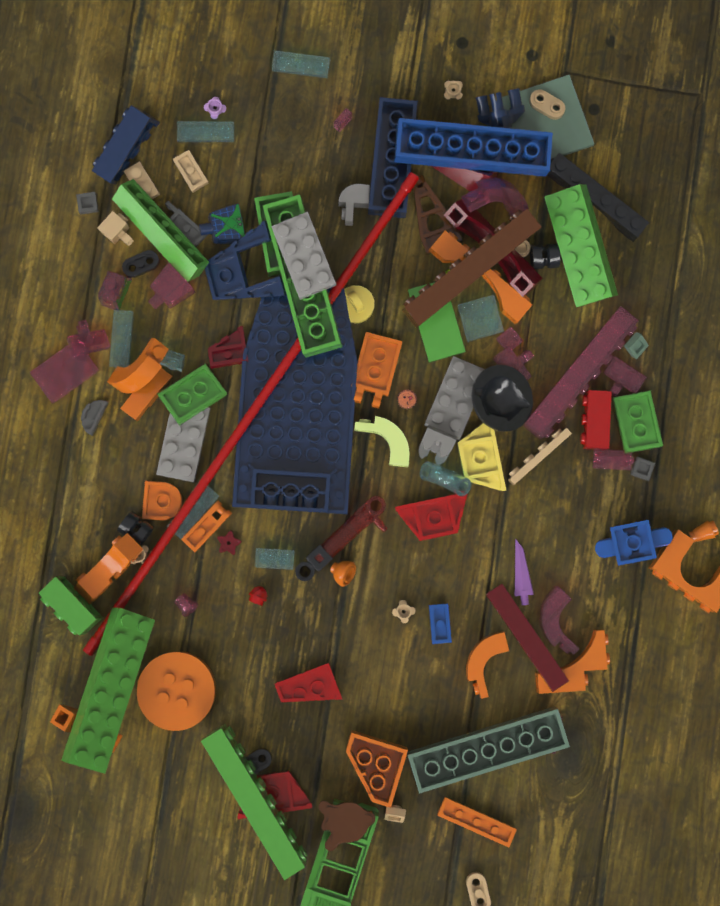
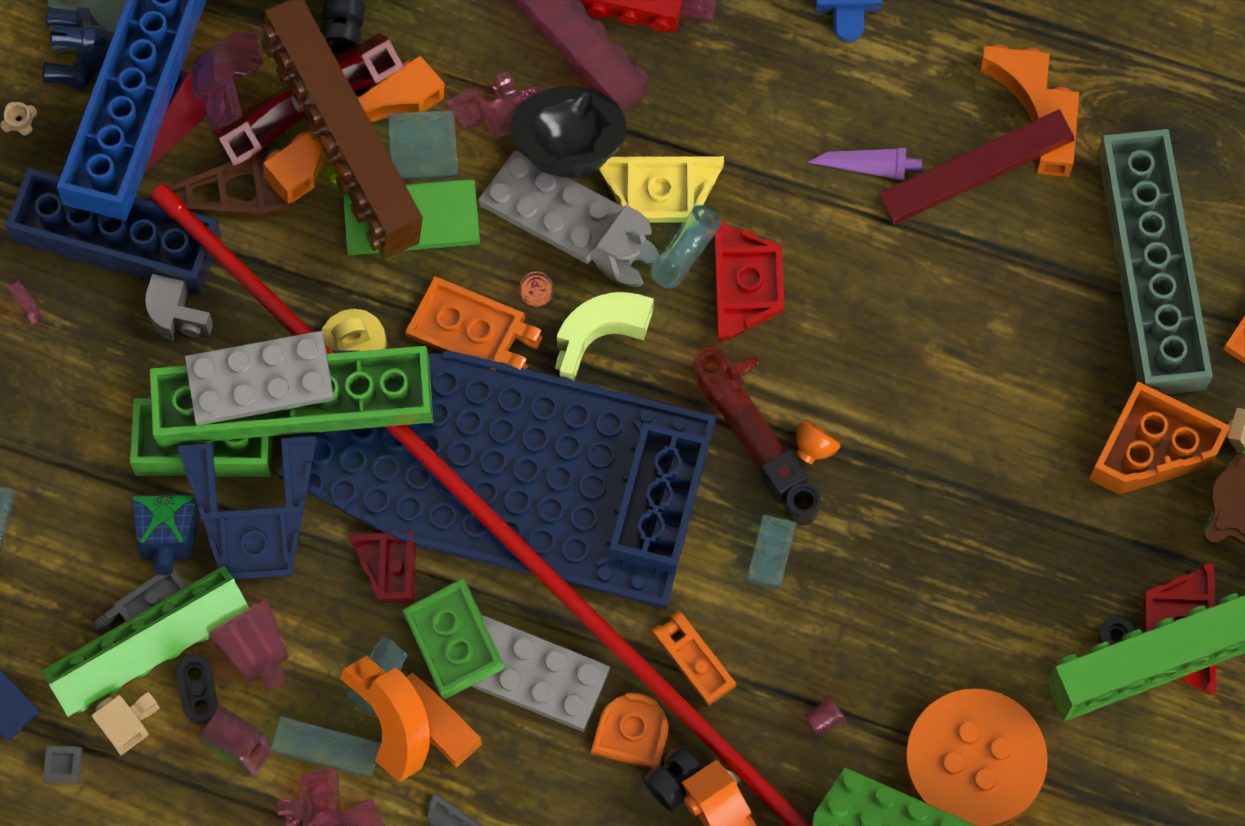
camera: 75 degrees left, 15 degrees down
tan plate [124,161,160,199] -> none
clear light blue plate [166,486,220,539] -> none
tan plate [173,150,209,193] -> none
dark red plate [217,530,242,555] -> none
red plate [248,586,267,606] -> none
red wing [274,663,343,702] -> none
tan plate [392,600,415,623] -> none
blue plate [429,603,452,644] -> none
orange arch [466,631,509,699] -> none
tan plate [508,428,572,486] -> none
clear pink arch [540,586,579,654] -> none

